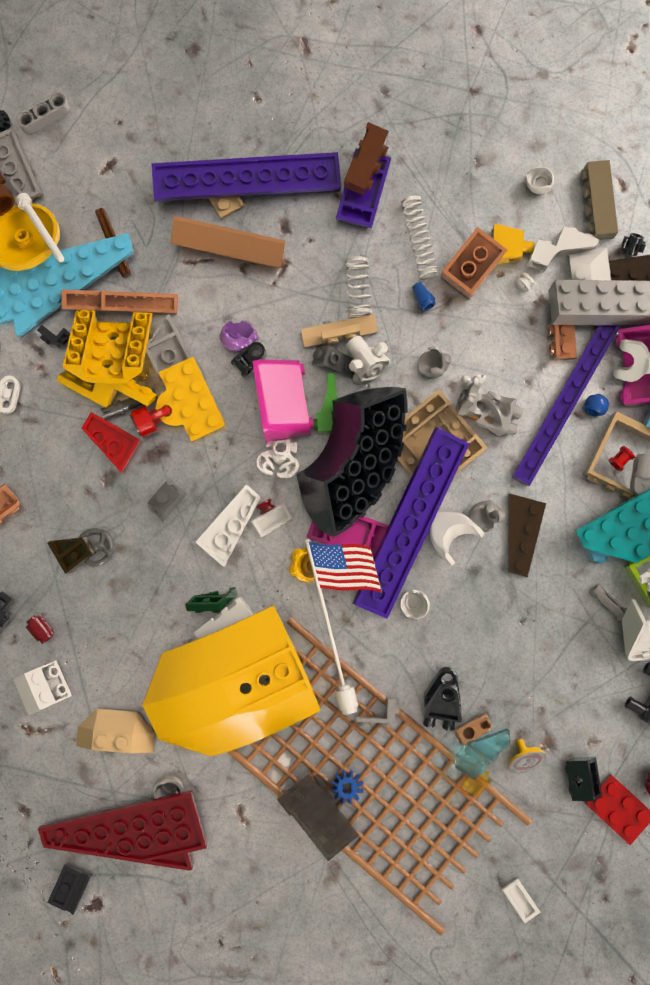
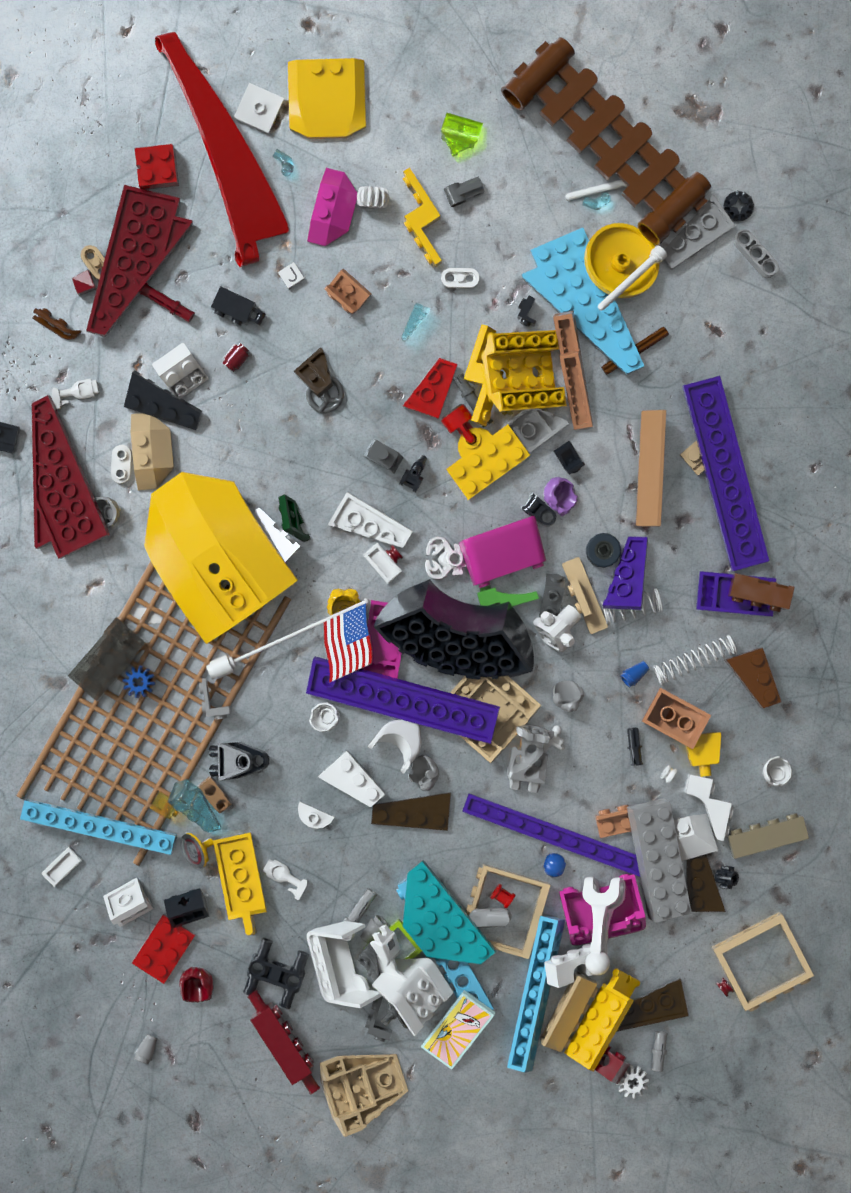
camera: 80 degrees right, 5 degrees up
none -> medium azure brick [20,799,178,855]
none -> white piece [52,378,99,410]
none -> white bracket [103,878,154,927]
none -> white plate [111,445,132,484]
none -> black wing [124,370,202,430]
none -> yellow hinge [213,832,267,935]
none -> white piece [263,859,308,900]
none -> white plate [298,801,334,829]
none -> white wedge [318,750,385,807]
none -> light grey cone [360,915,388,944]
none -> black piece [399,455,427,493]
none -> clear light blue slope [401,303,430,342]
none -> black bracket [553,441,585,475]
none -> black wheel [586,533,621,568]
none -> dark purple wing [602,537,648,610]
none -> black axle [627,727,643,766]
none -> reddish brown wedge [724,647,781,708]

